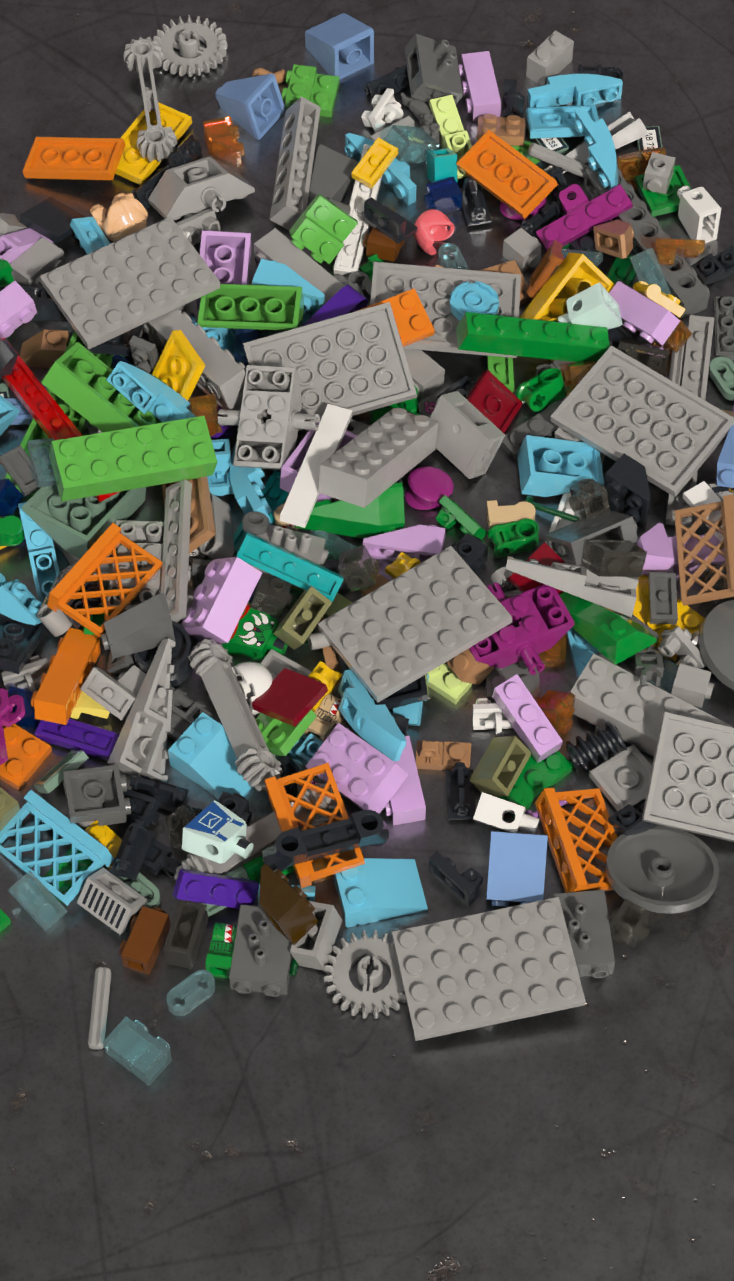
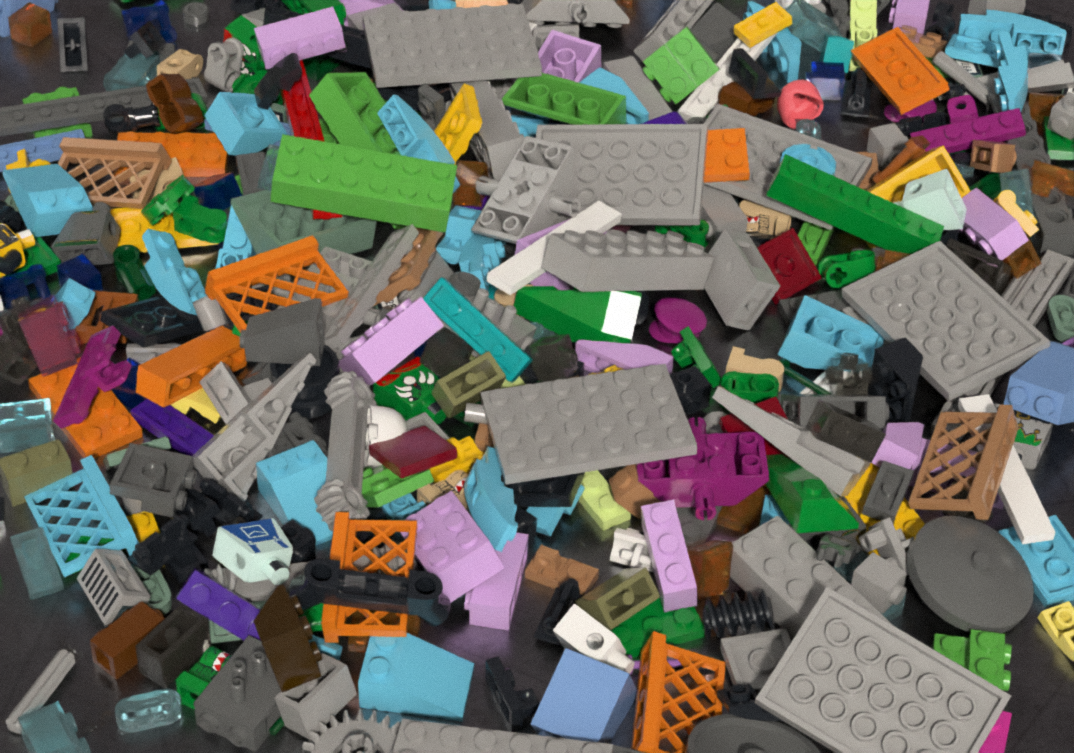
camera: 20 degrees right, 15 degrees down
none -> tan leg [739,199,792,238]

